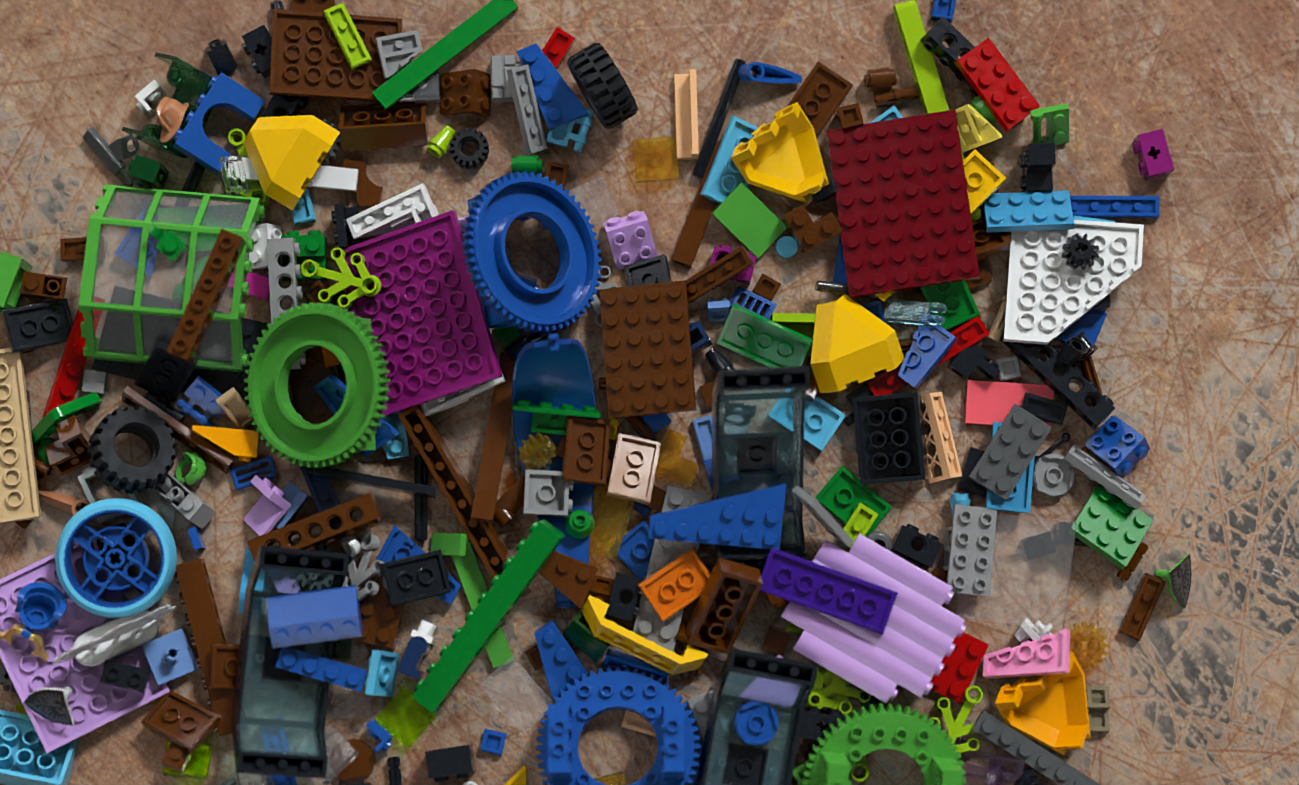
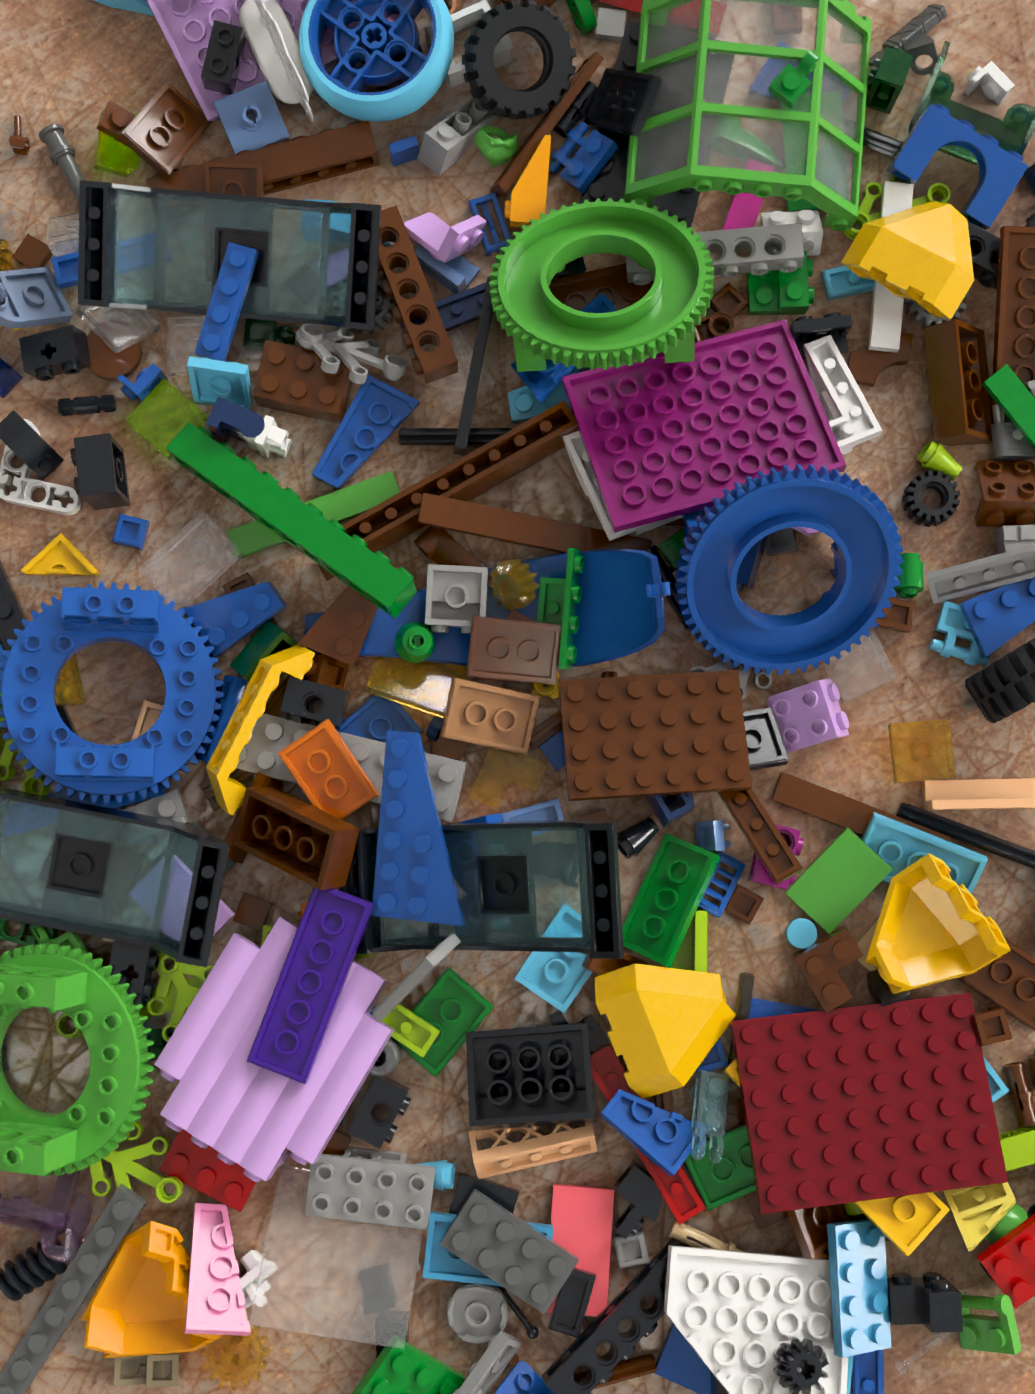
camera: 90 degrees right, 0 degrees up
nougat piece [155,96,189,143] -> none
reddish brown brick [167,229,246,364] -> none
tan tile [216,387,255,429] -> none
clear tile [219,156,249,195] -> none
blue slope [267,585,363,648] -> none
lime plant [301,247,382,309] -> none
white tile [341,535,361,557] -> none
black tile [378,550,451,607] -> none
bright green tile [431,533,467,556] -> none
blue tile [734,701,779,746] -> none
black piece [1058,331,1098,366] -> none

